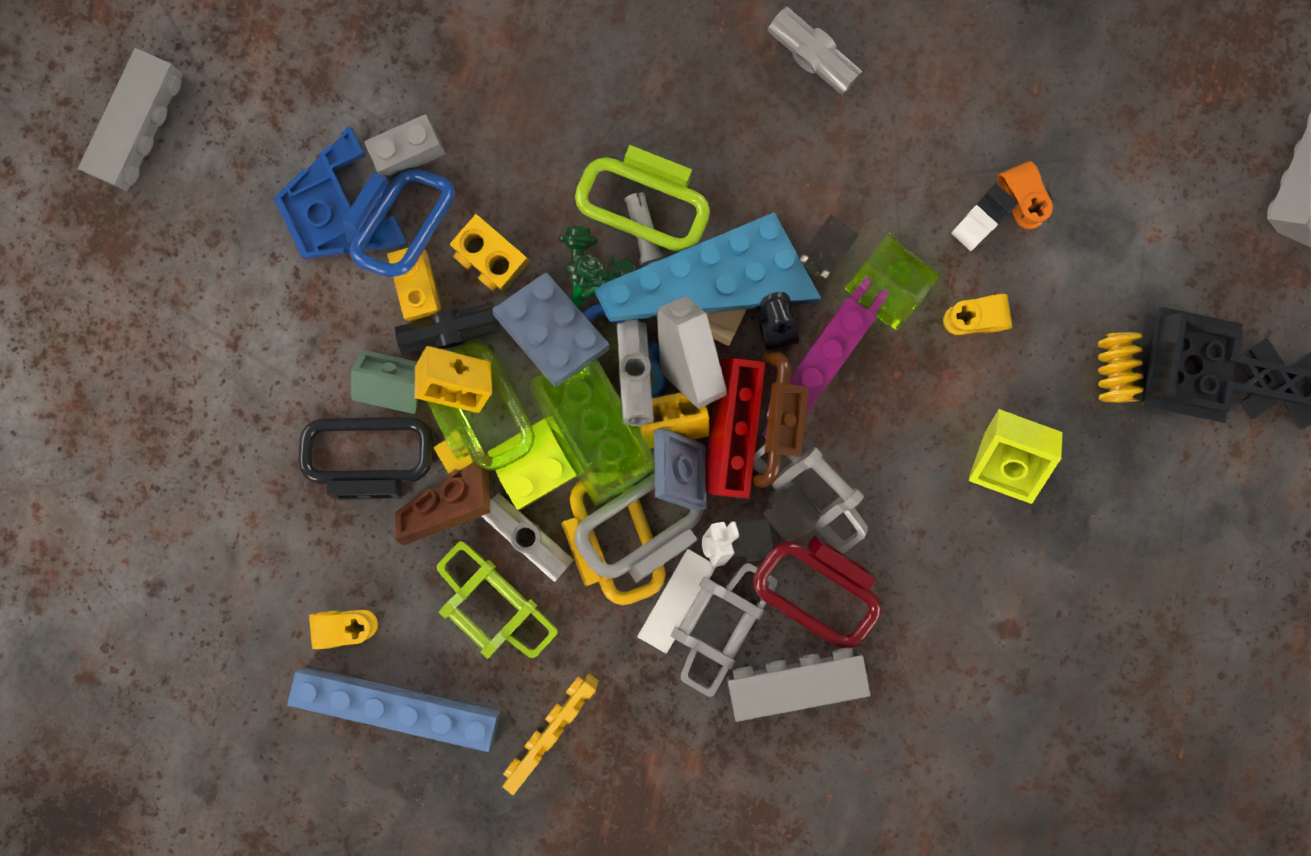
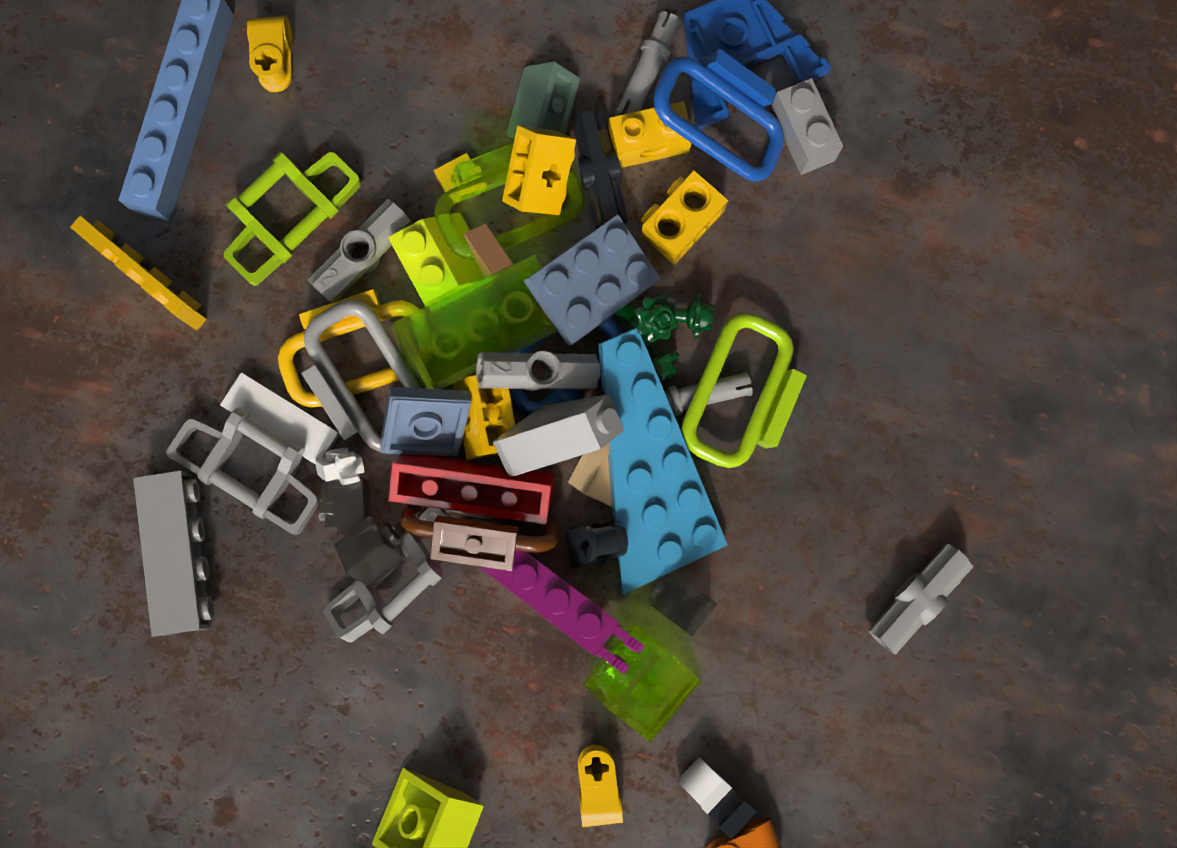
camera: 85 degrees right, 5 degrees down
black bar [298,417,433,500] -> none
copper wing [395,451,491,546] -> none
dark red bar [754,535,882,649] -> none
none -> medium nougat piece [463,223,513,278]
none -> light grey pin [615,11,681,116]

